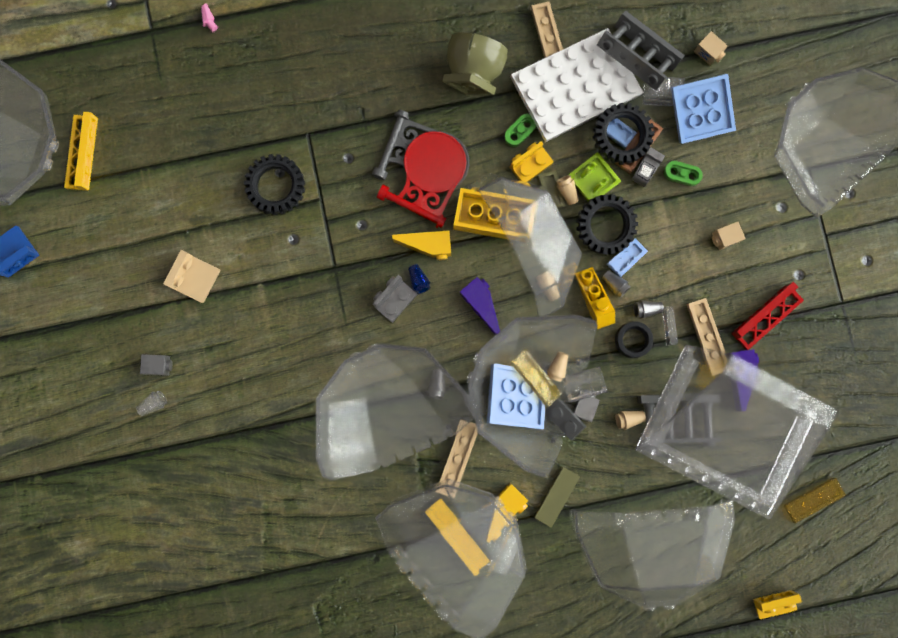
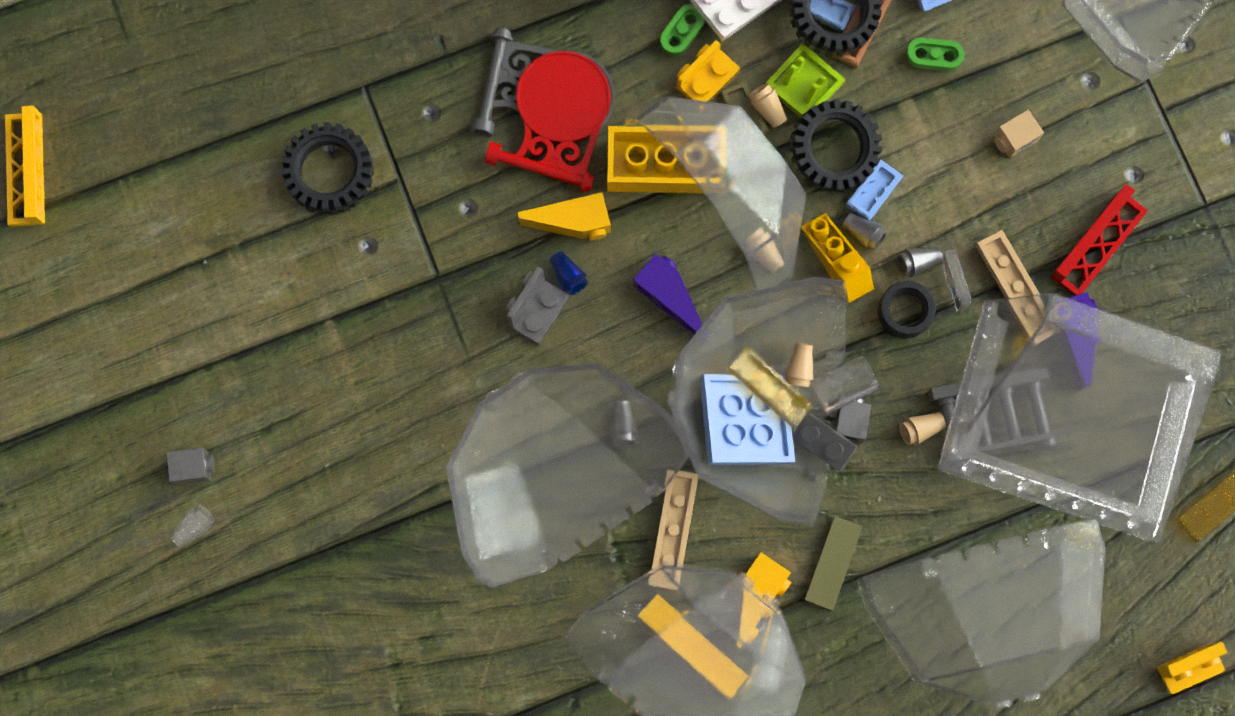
camera: 10 degrees left, 5 degrees down
tan bracket [163,250,220,303] -> none
flat silver leg [632,147,665,187] -> none

